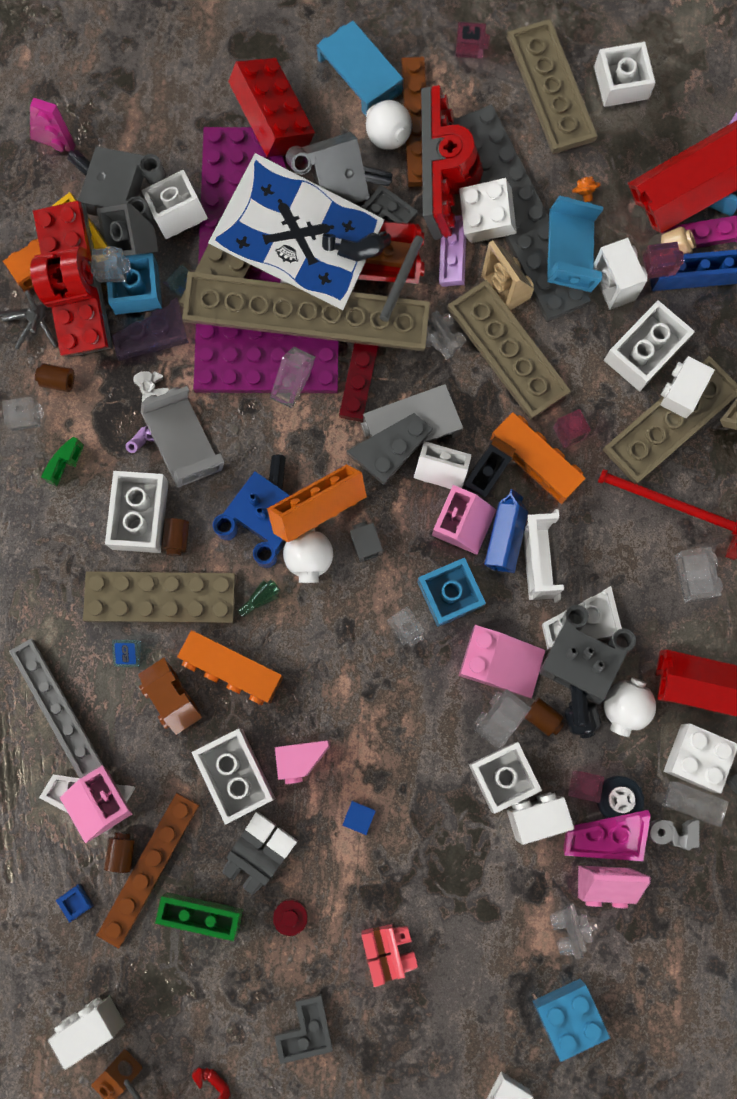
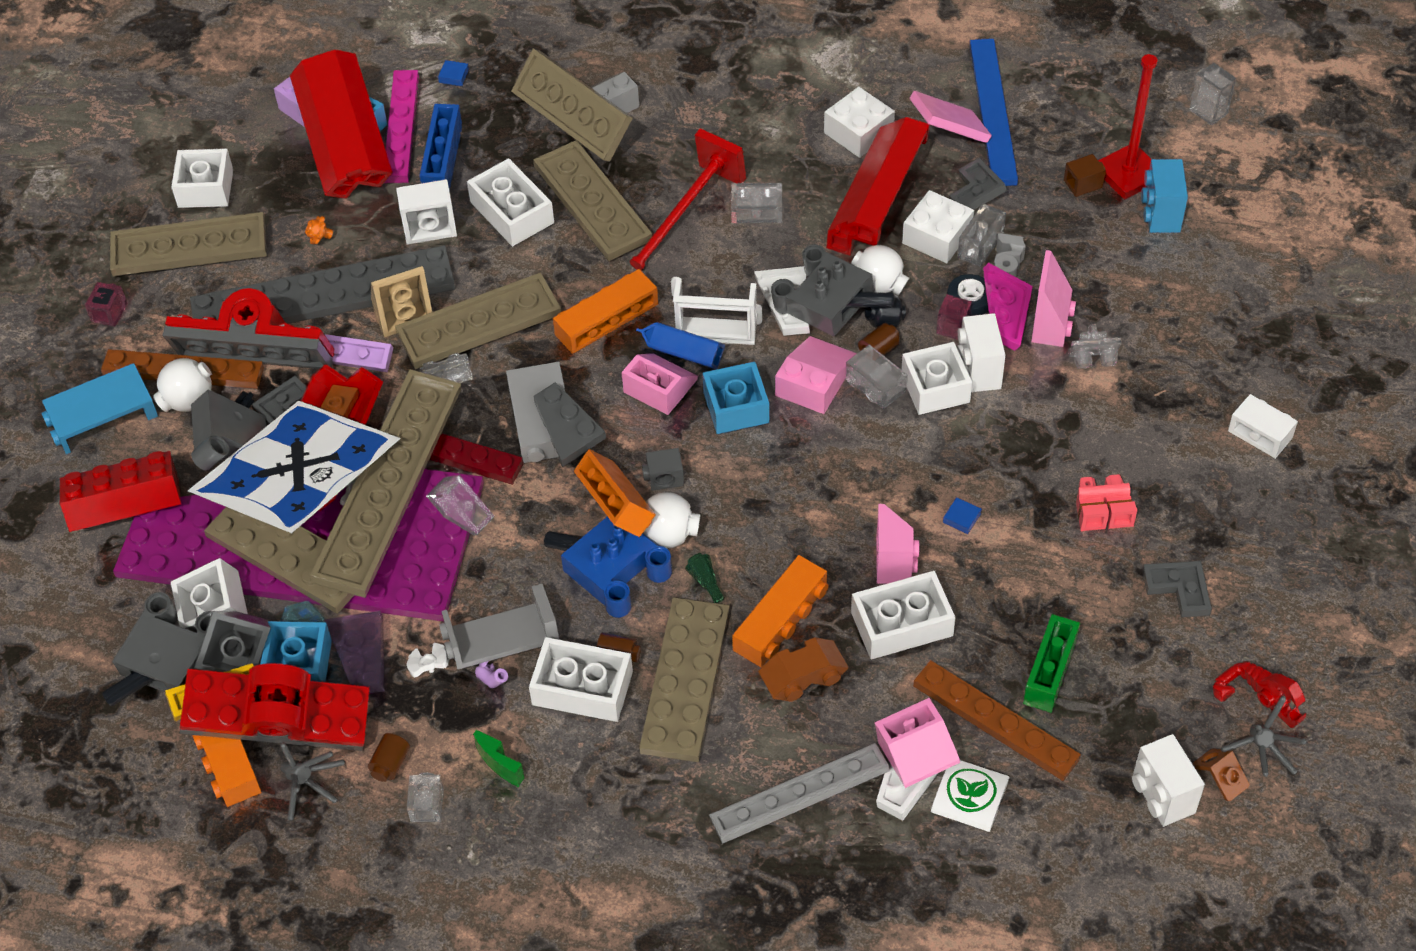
camera: 80 degrees left, 25 degrees down
dark pink wing [30,98,76,152] -> none
blue tile [56,884,94,923] -> none
clear brick [91,246,130,282] -> none
reddish brown brick [104,832,135,873] -> none
slope [112,640,141,667] -> none
dark grey hips [222,812,298,895] -> none
dark red wheel [273,899,308,936] -> none
black arm [322,231,392,262] -> none
dark grey bar [379,235,423,322] -> none
clear brick [386,606,425,647] -> none
white brick [414,441,471,489] -> none
white brick [459,178,517,243] -> none
black brick [465,436,516,497] -> none
dark azure brick [532,979,610,1062] -> none
dark azure panel [547,196,603,292] -> none
clear pink brick [553,409,591,448] -> none
clear pink brick [642,242,684,279] -> none
tan head [658,227,696,256] -> none
white brick [660,356,715,418] -> none
none -> slope [931,760,1010,832]

